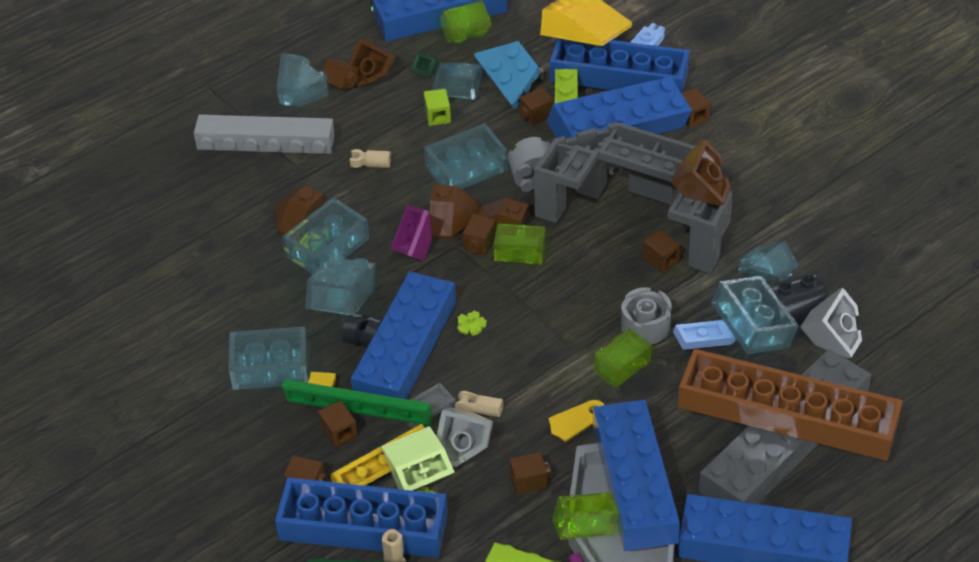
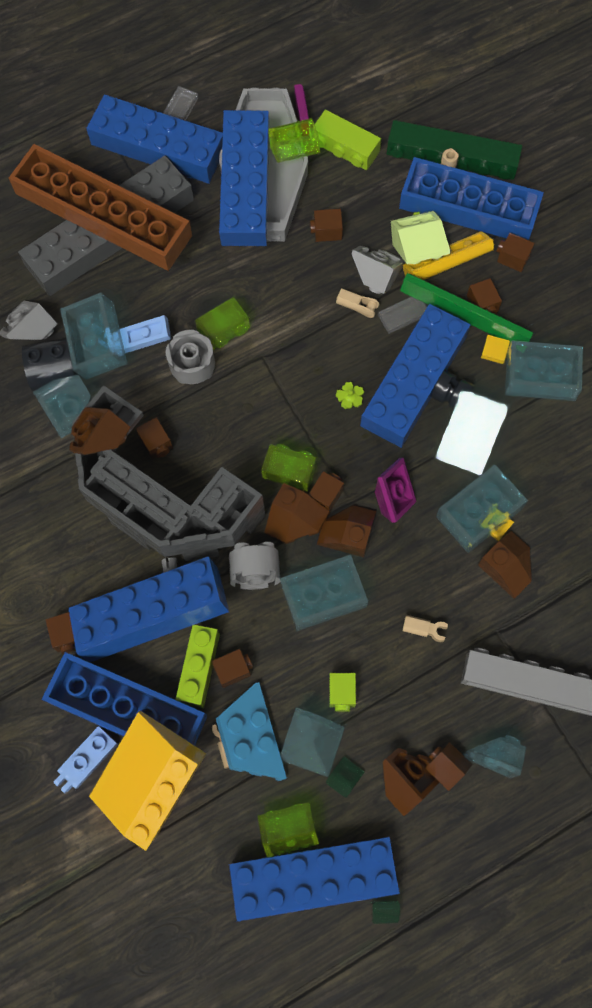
camera: 170 degrees left, 25 degrees up
yellow piece [549,400,604,442] -> none

